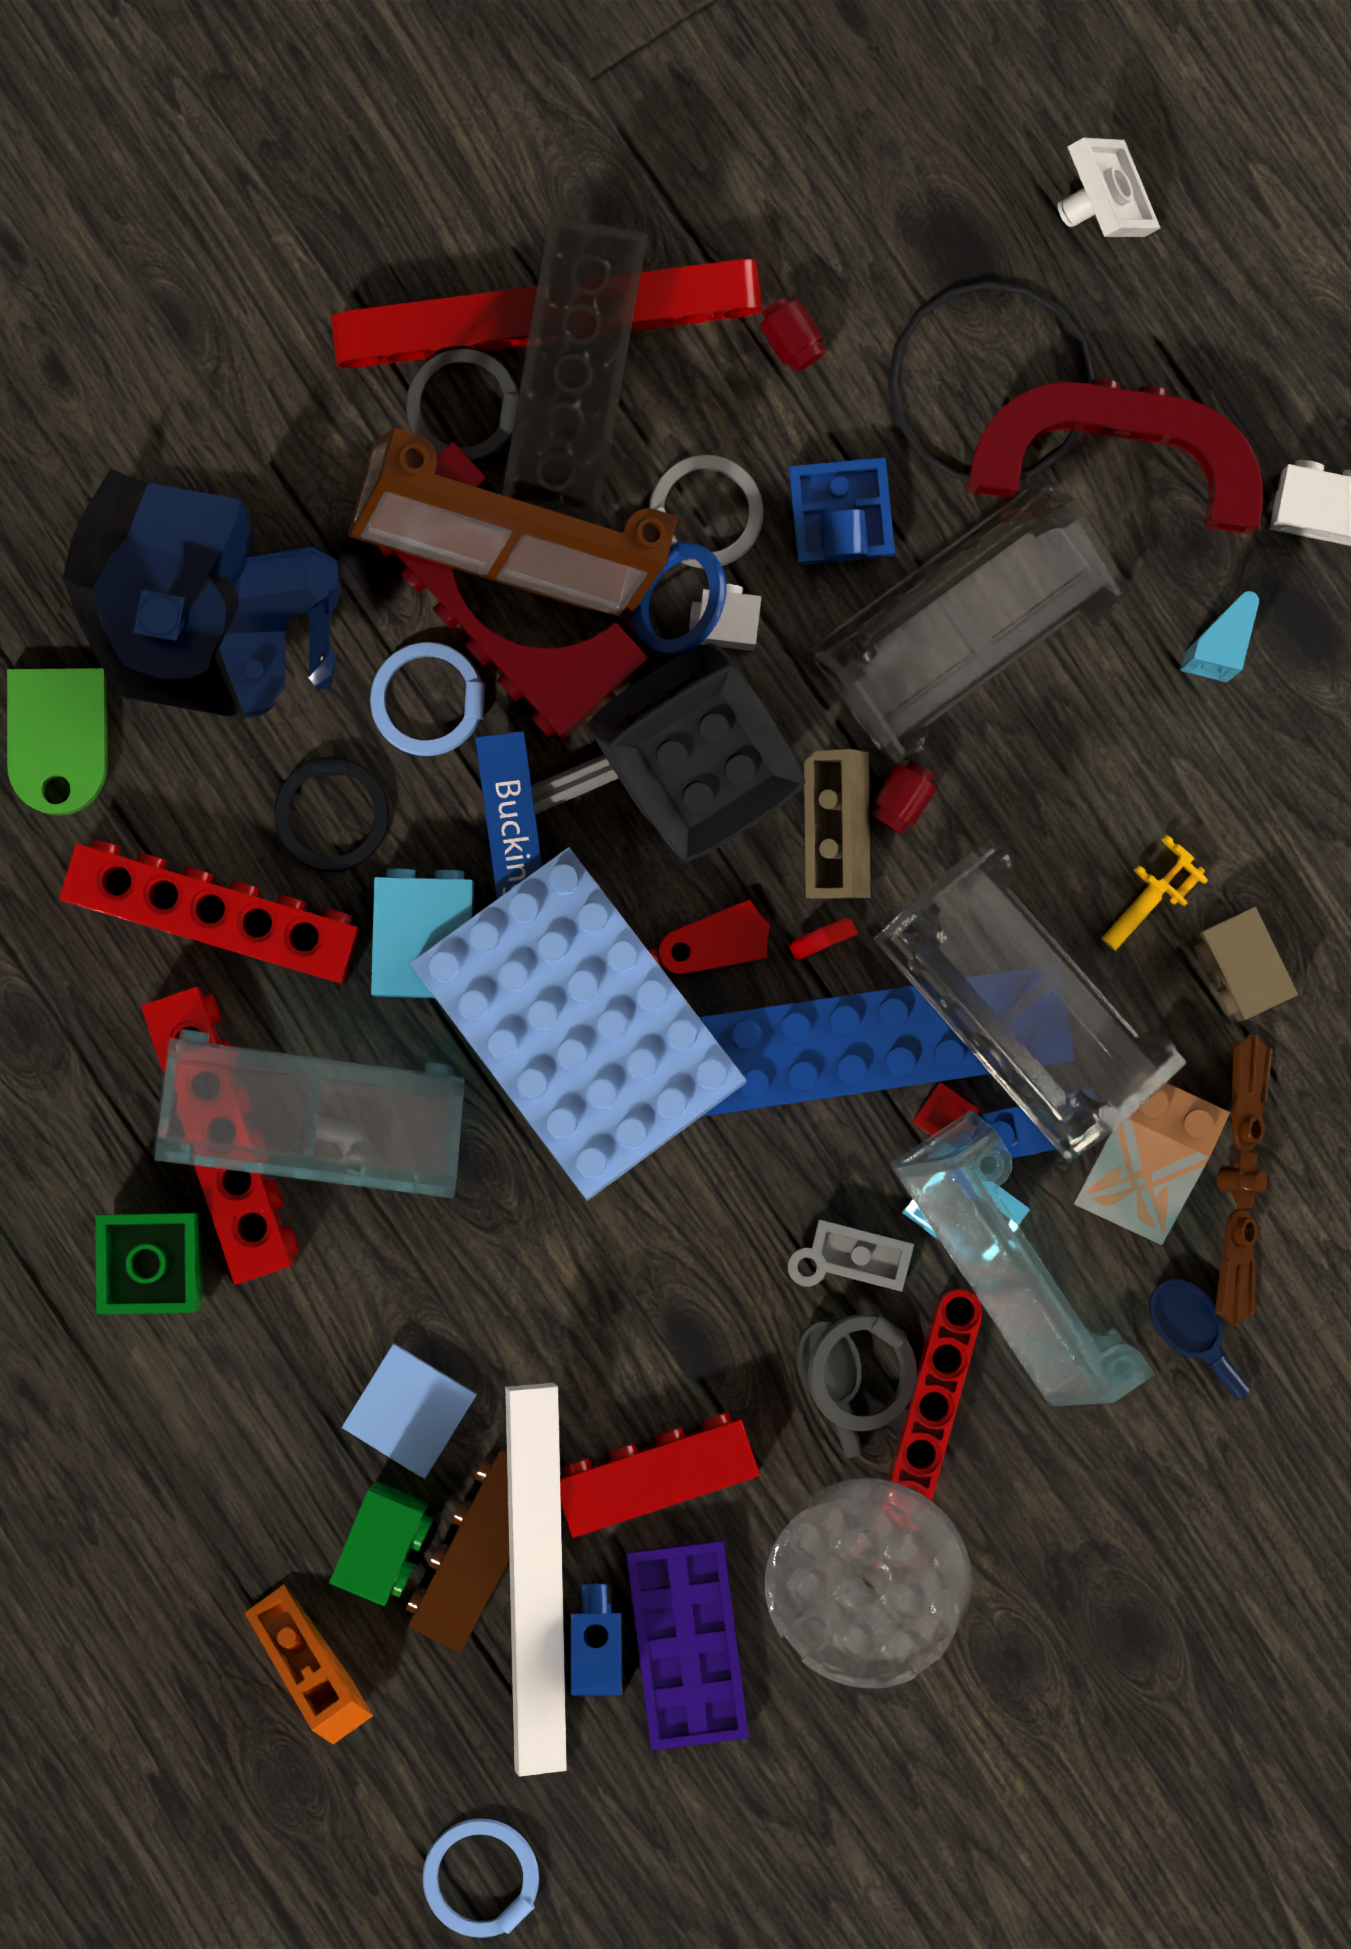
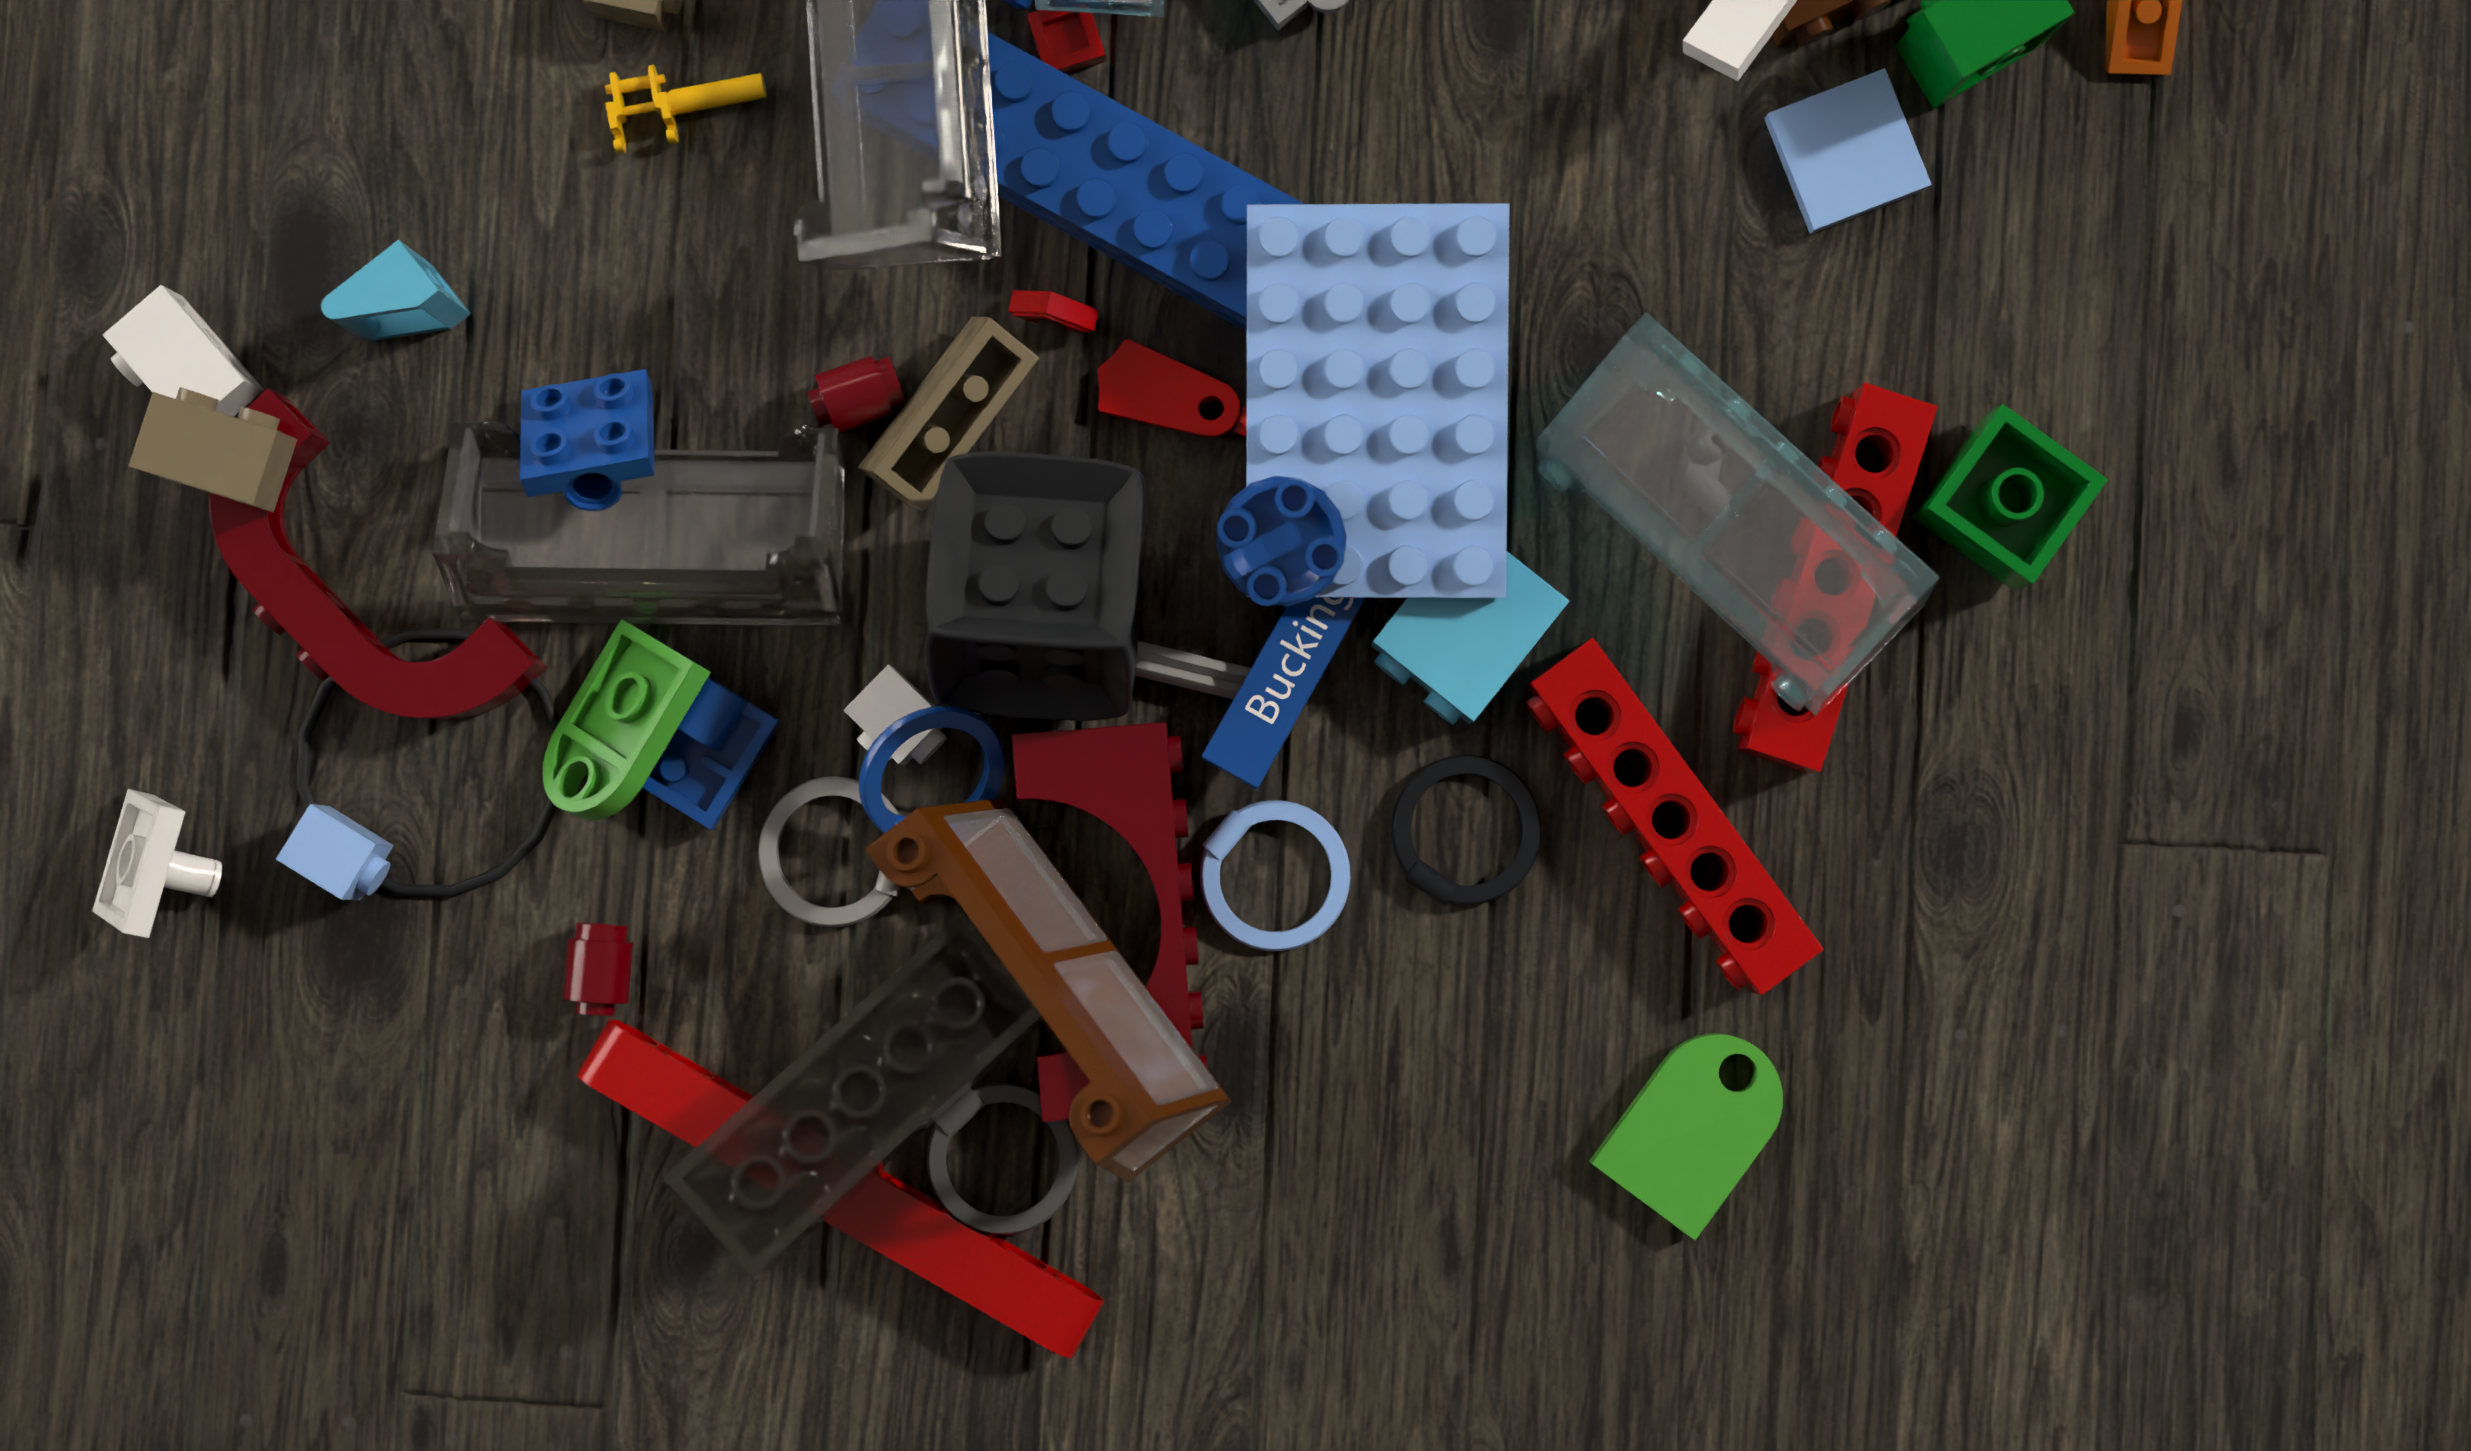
camera: 145 degrees left, 0 degrees up
dark blue piece [62,468,342,720] -> none
none -> dark tan brick [128,387,298,513]
none -> light blue brick [276,804,394,900]
none -> blue plate [520,369,655,511]
none -> bright green tile [543,619,711,821]
none -> blue dish [1216,476,1347,606]

